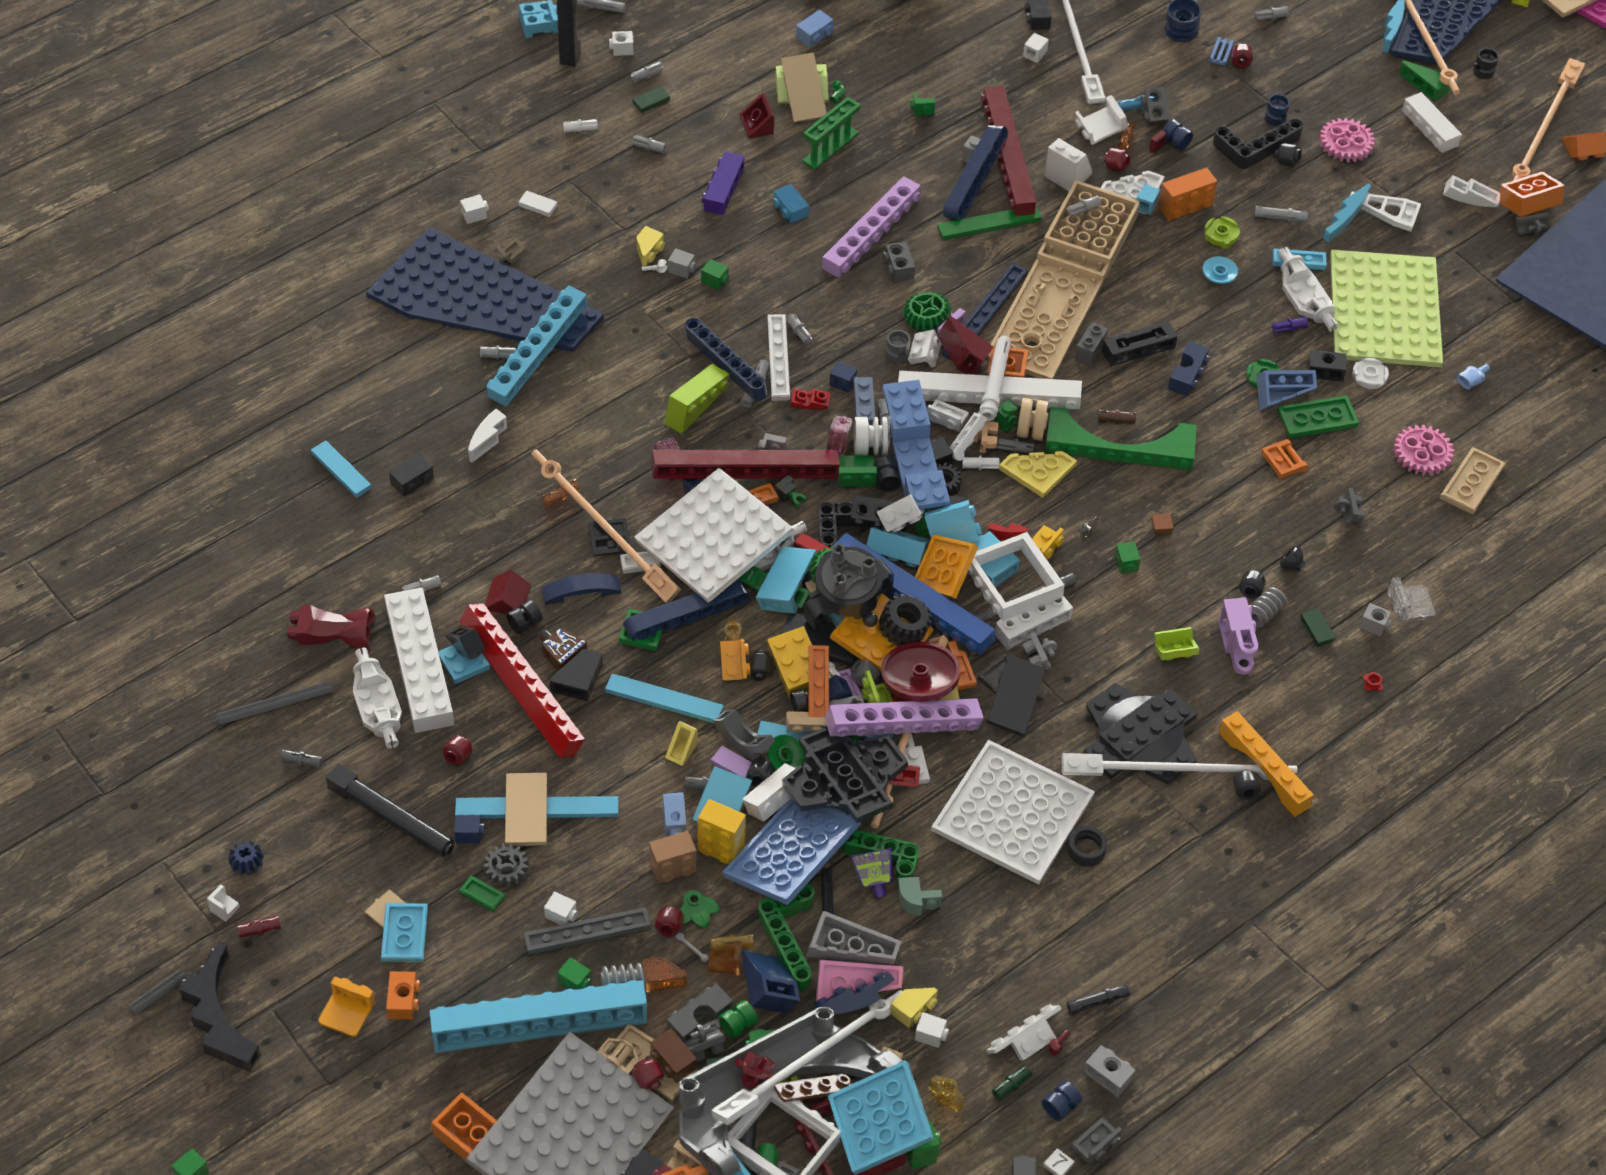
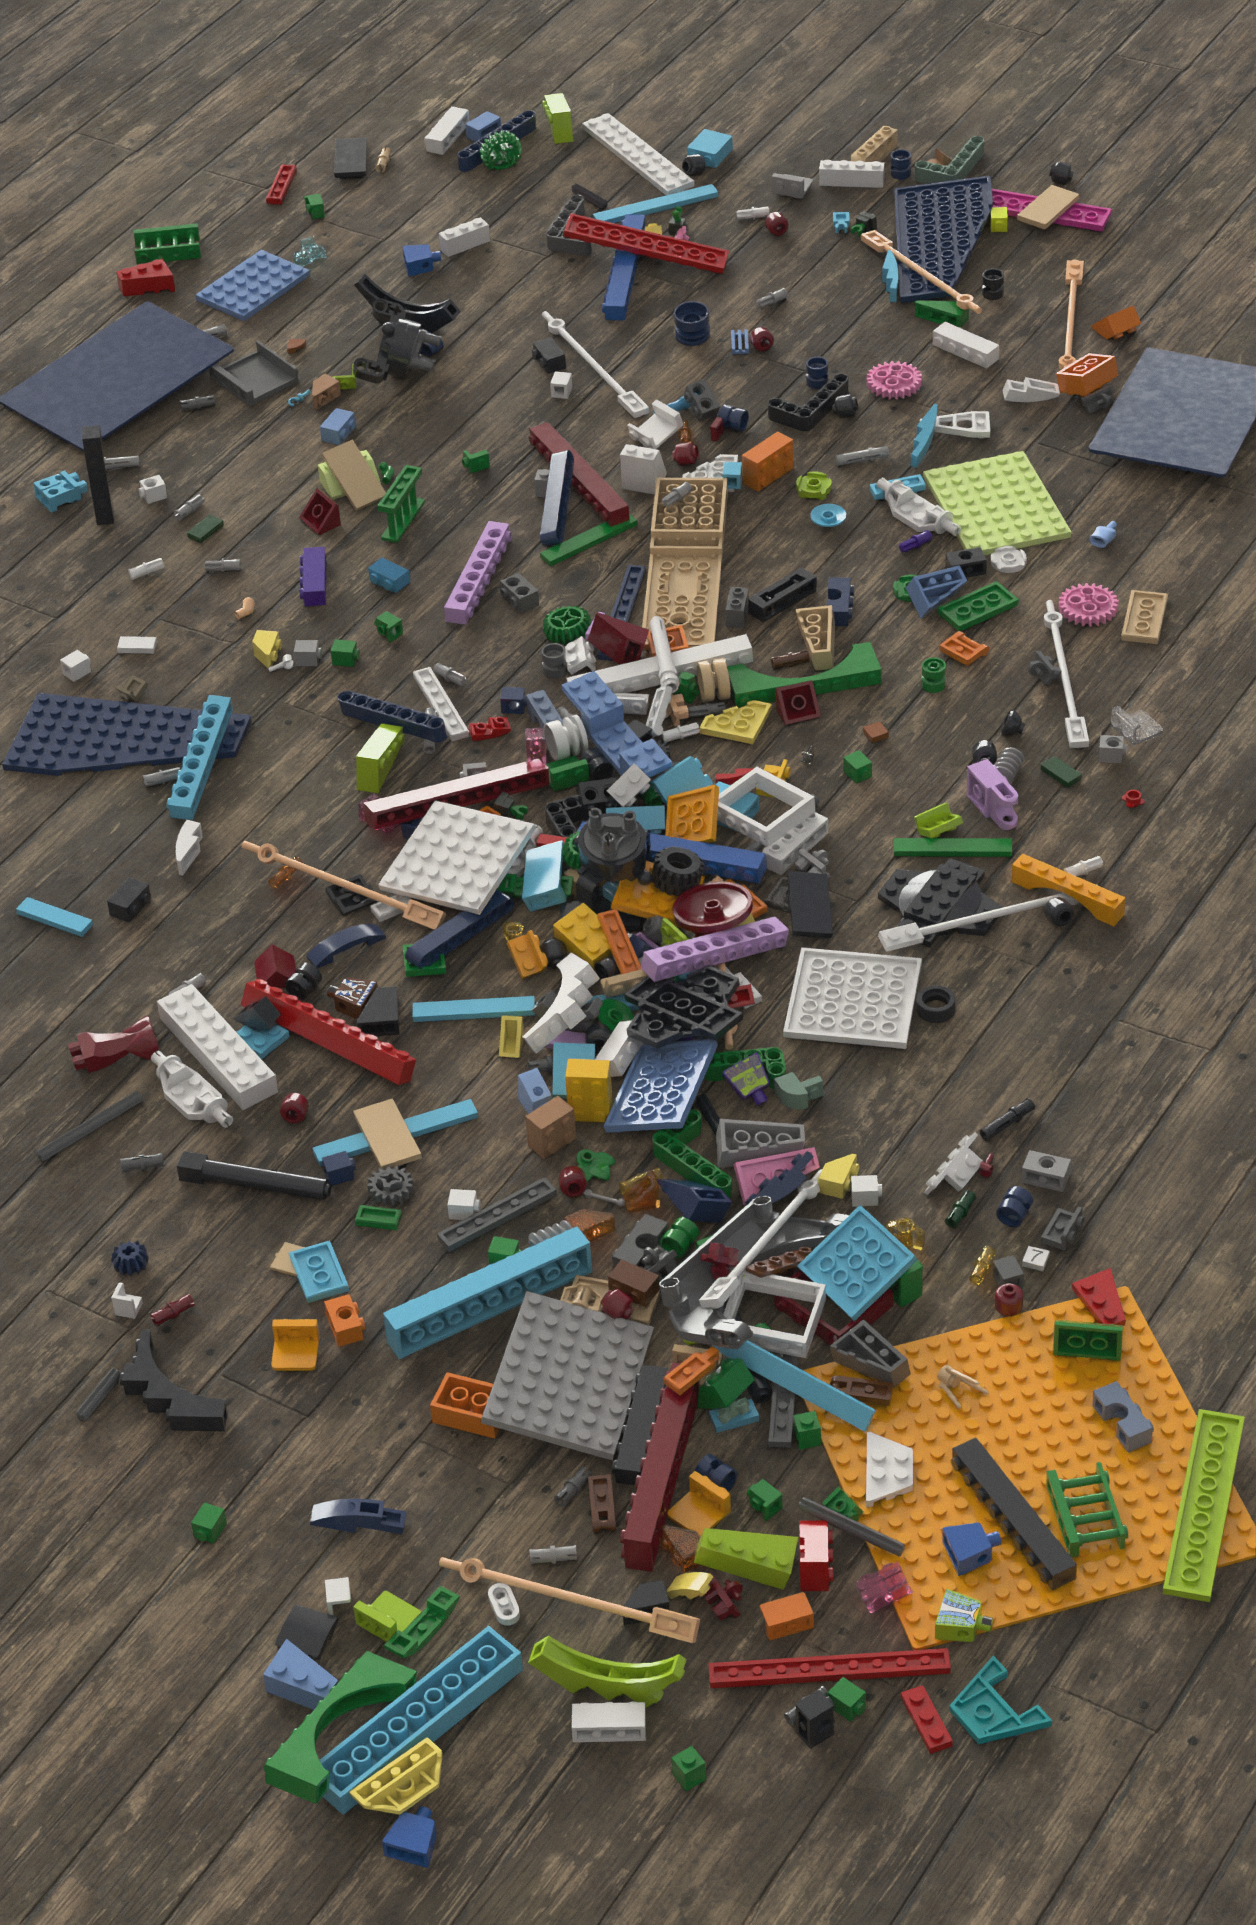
camera: 15 degrees left, 10 degrees down
none -> light nougat arm [235,597,255,619]
none -> green brick [374,611,403,643]
none -> white arch [522,953,600,1054]
none -> dark red slope [776,680,821,725]
none -> tan wedge [796,605,835,670]
none -> green tile [894,838,1012,857]
none -> green wheel [922,657,946,693]
none -> clear yellow pin [969,1246,996,1285]
none -> white bar [1044,600,1089,748]
none -> white axle [1064,856,1103,876]

